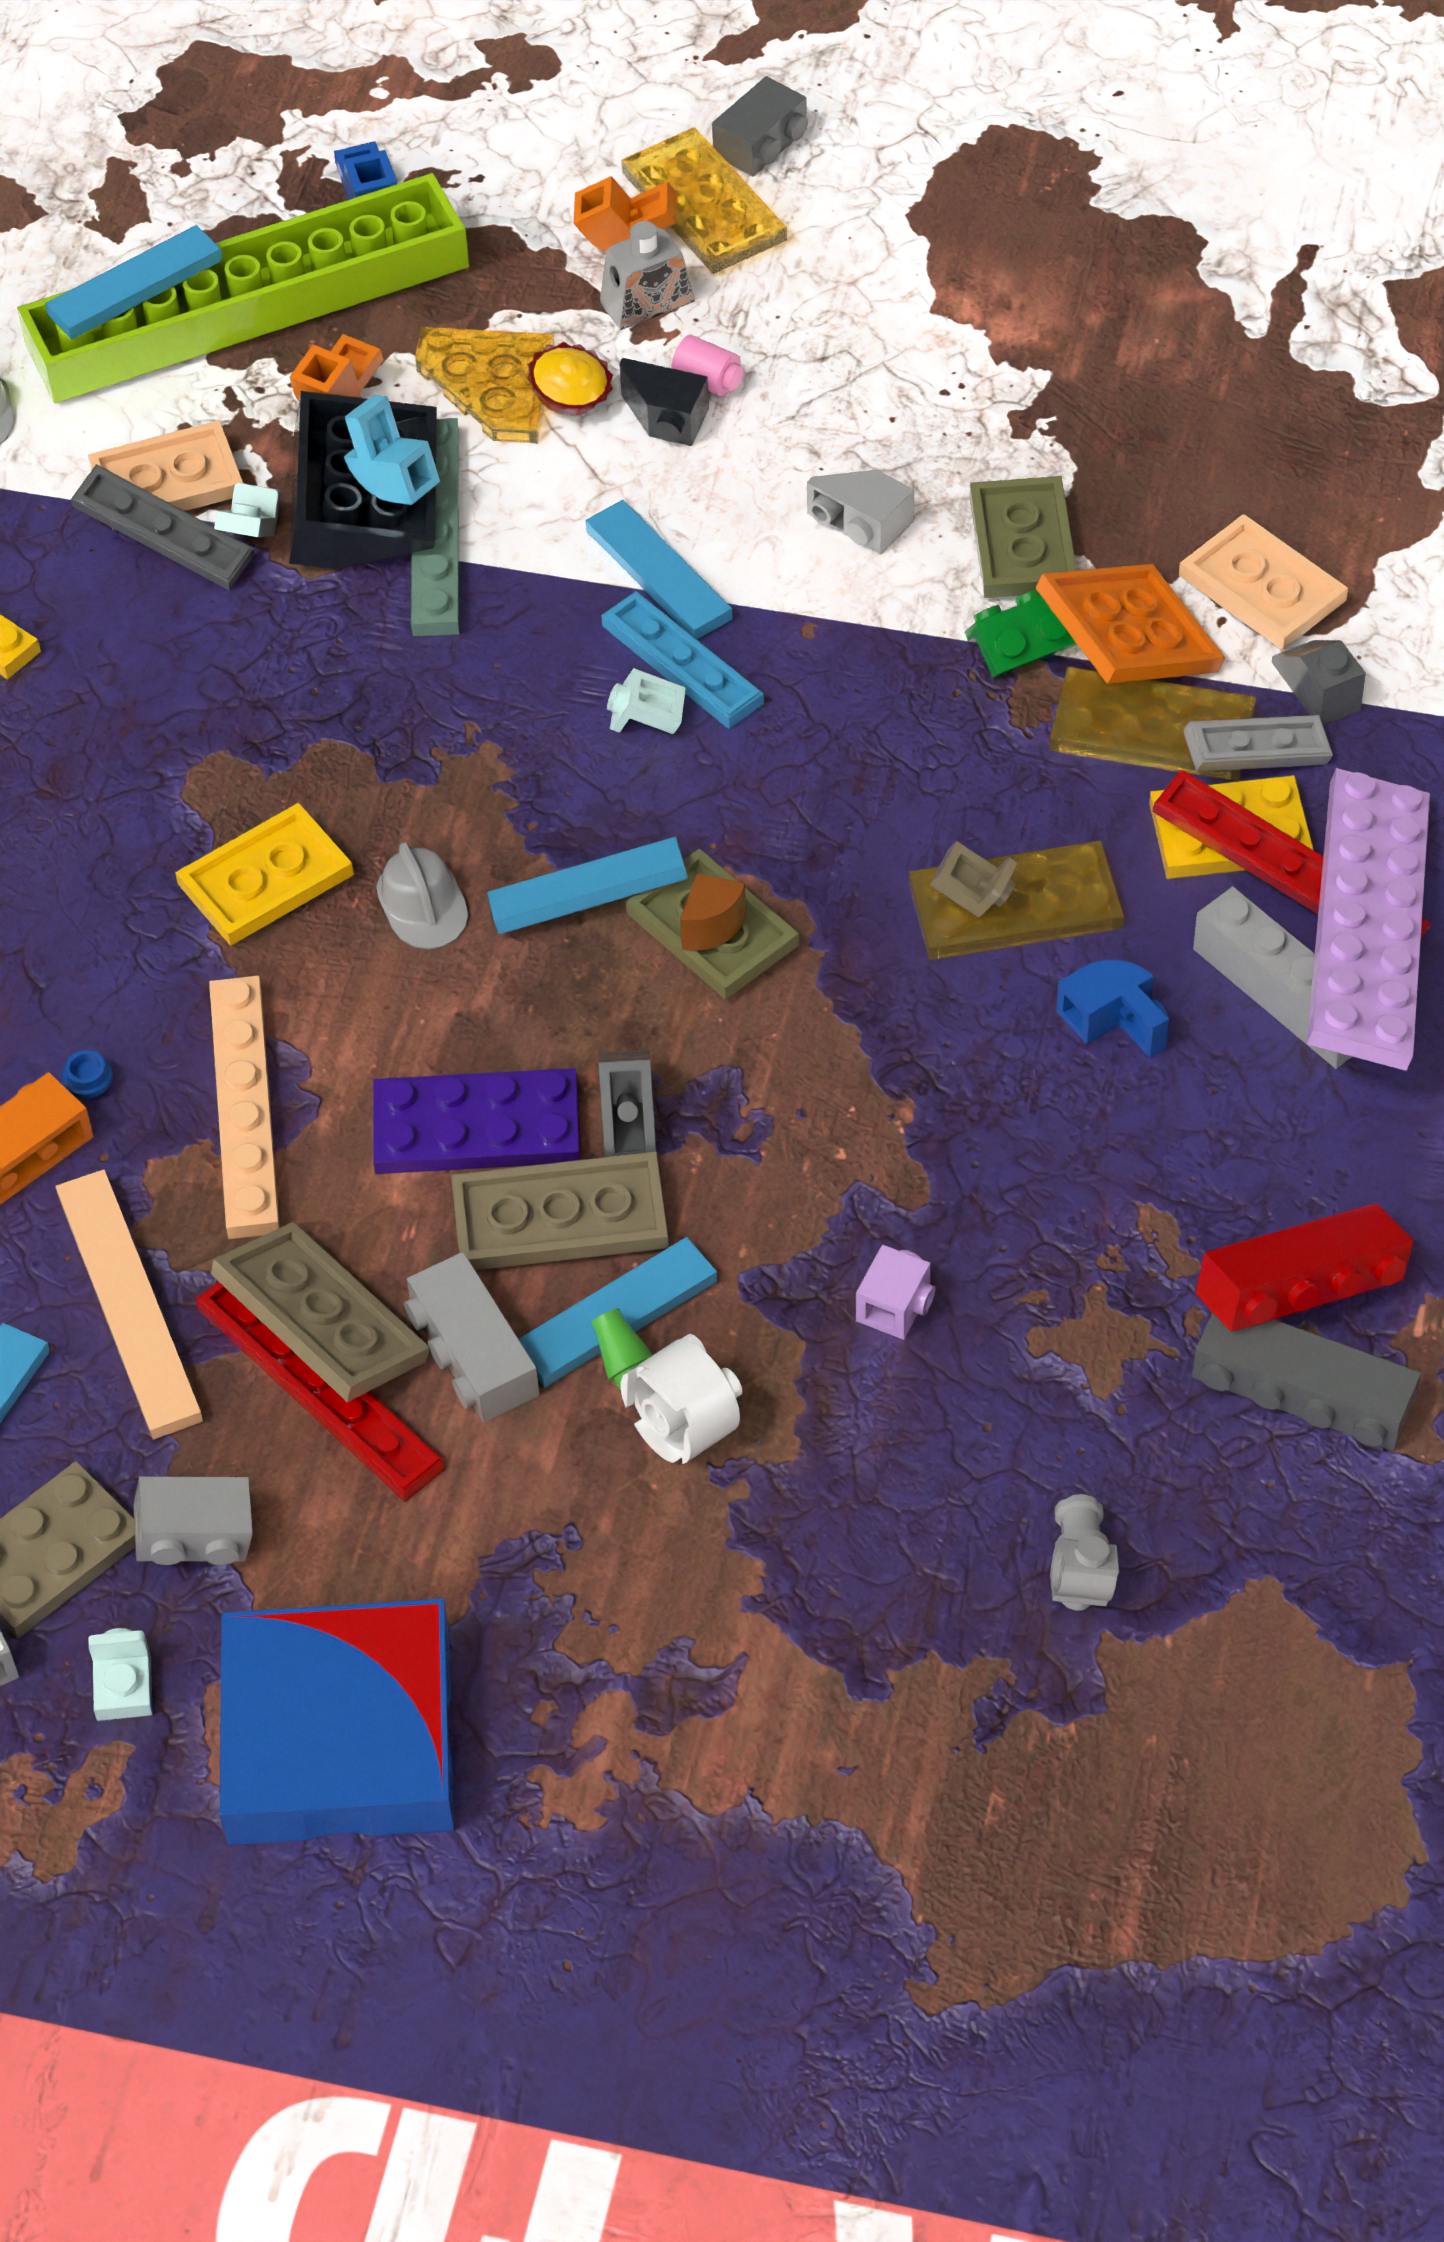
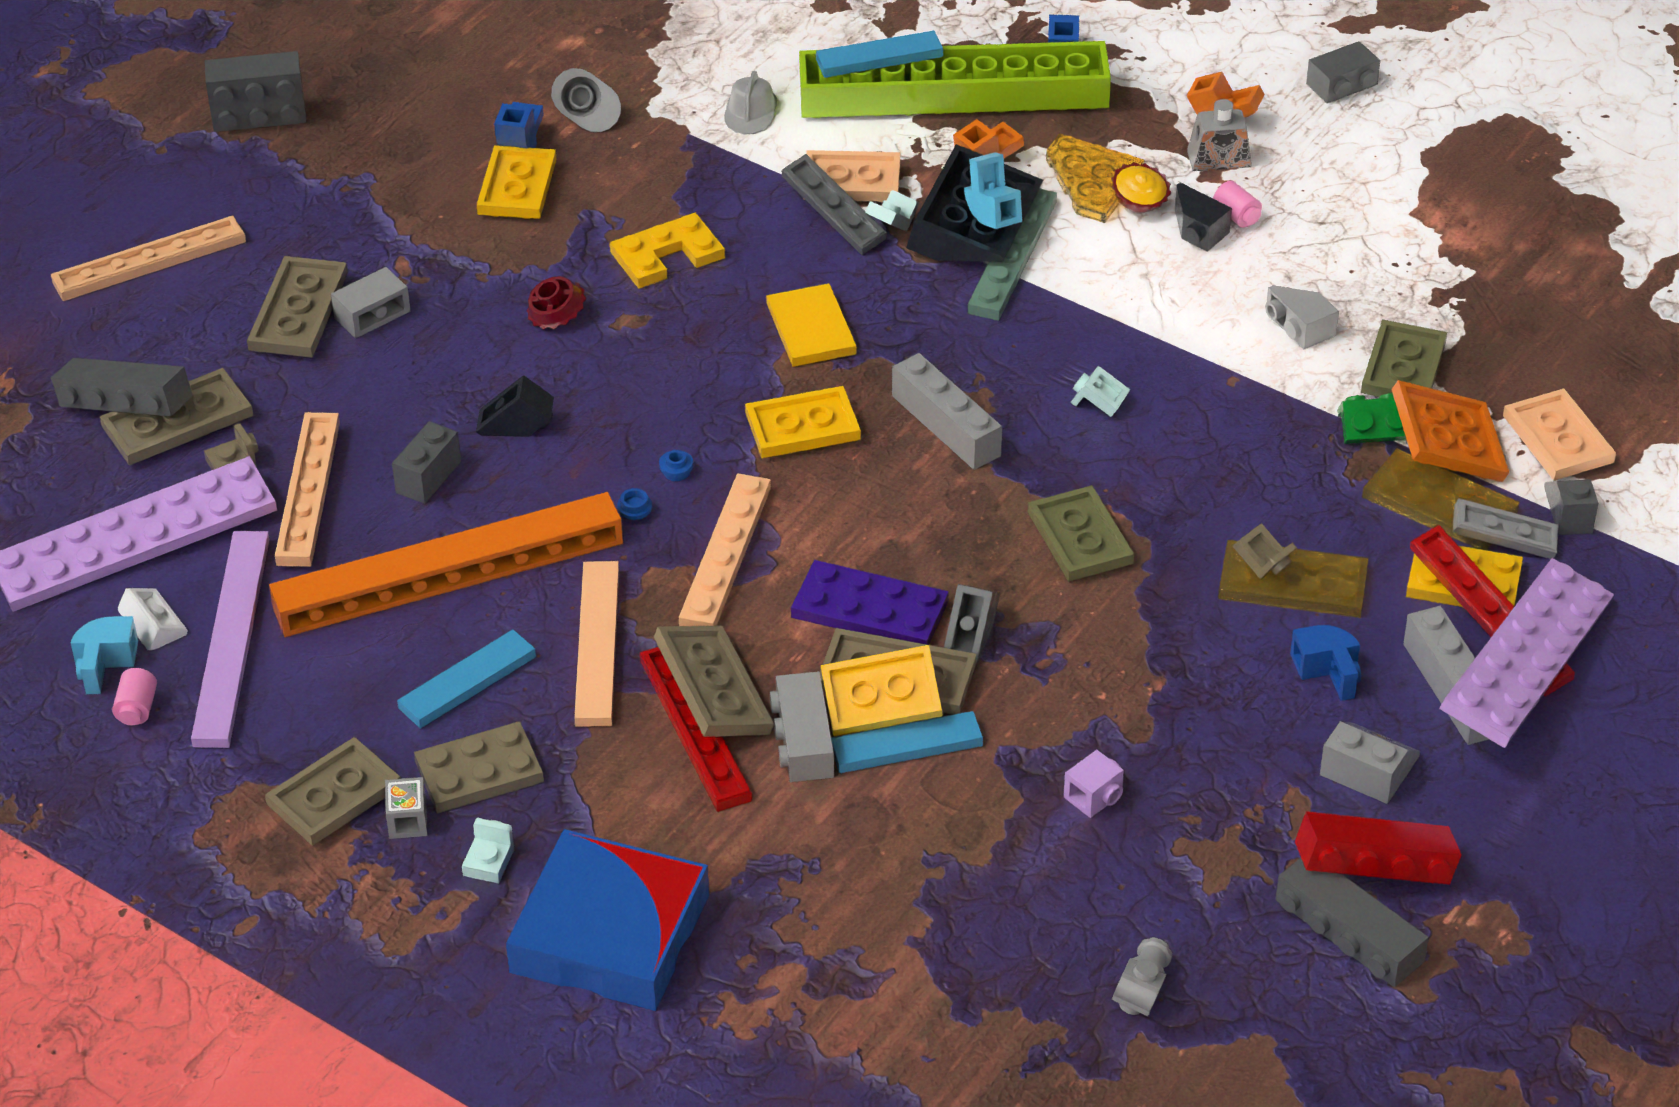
camera: 20 degrees right, 10 degrees down
light grey brick [134,1477,252,1565] -> none
light grey piece [376,842,468,950] -> none
dark azure tile [487,836,688,934] -> none
dark azure tile [585,499,733,640] -> none
bright green cone [591,1308,653,1392] -> none
dark azure tile [601,591,764,729] -> none
clear yellow plate [621,127,787,274] -> none
white brick [621,1334,742,1464] -> none
dark orange brick [680,873,746,951] -> none
none -> blue plate [659,450,693,481]
none -> yellow tile [766,283,856,367]
none -> yellow plate [821,645,943,737]
none -> light grey brick [892,353,1002,470]
none -> light grey slope [1320,721,1420,804]

